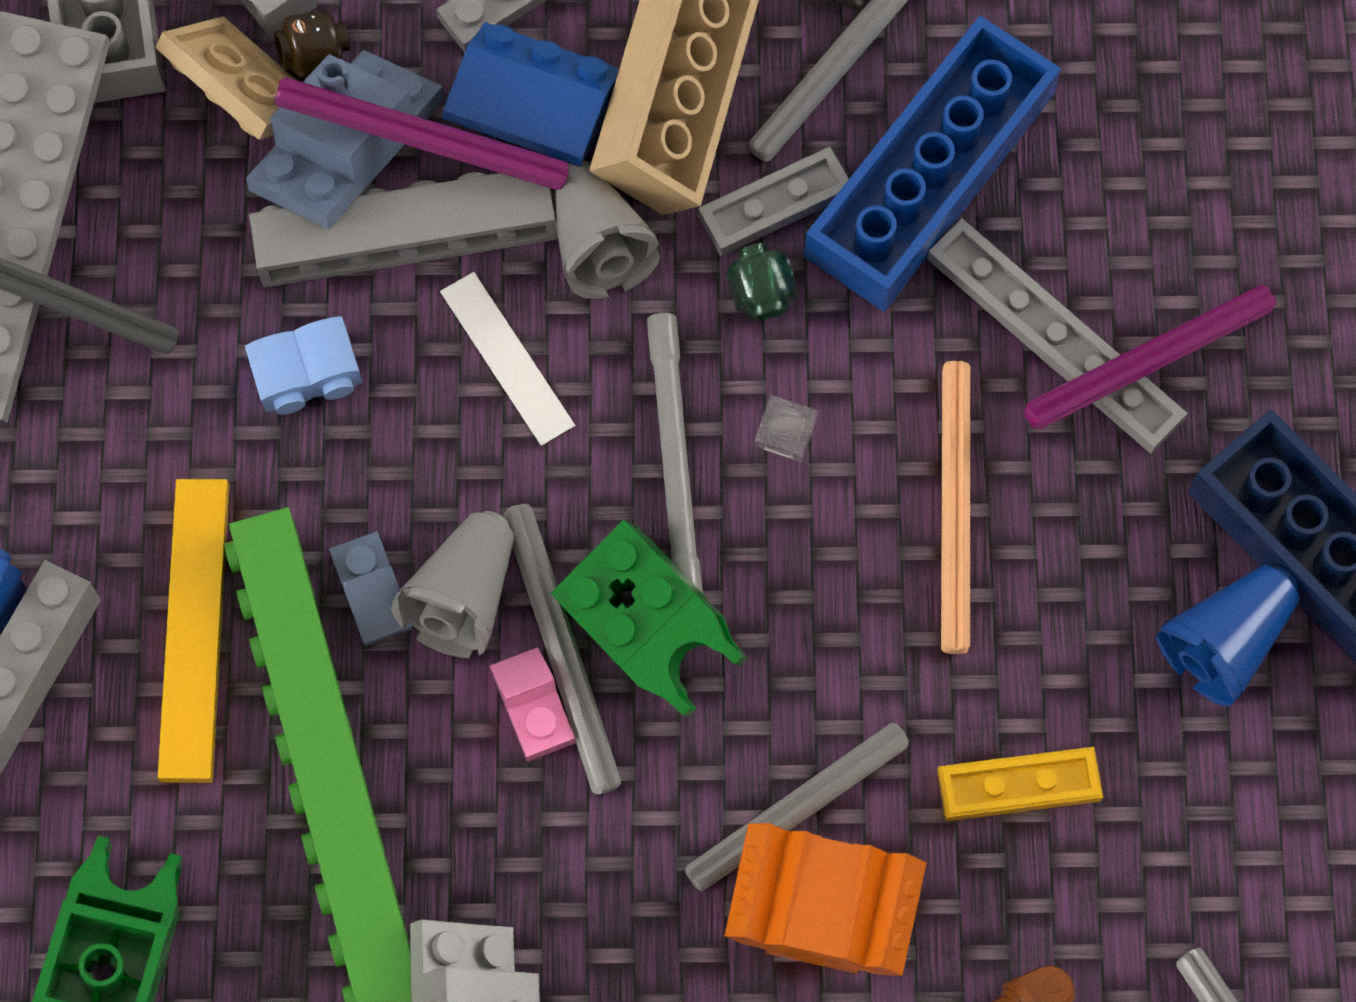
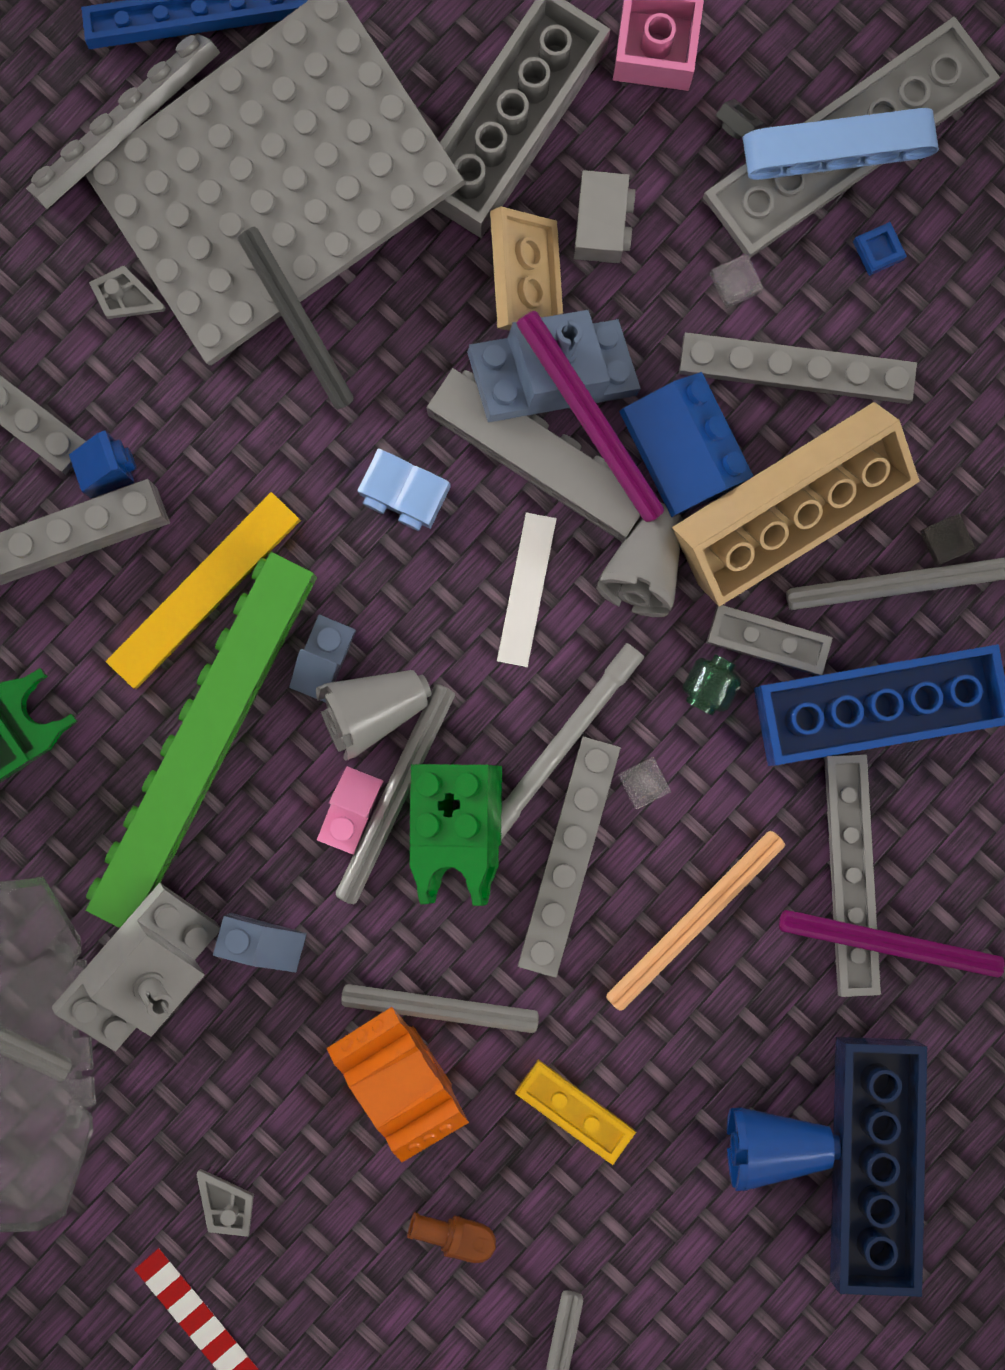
camera: 35 degrees right, 15 degrees up
dark brown head [274,9,350,79] -> none
none -> sand blue slope [213,913,307,973]
none -> light grey plate [518,737,621,978]

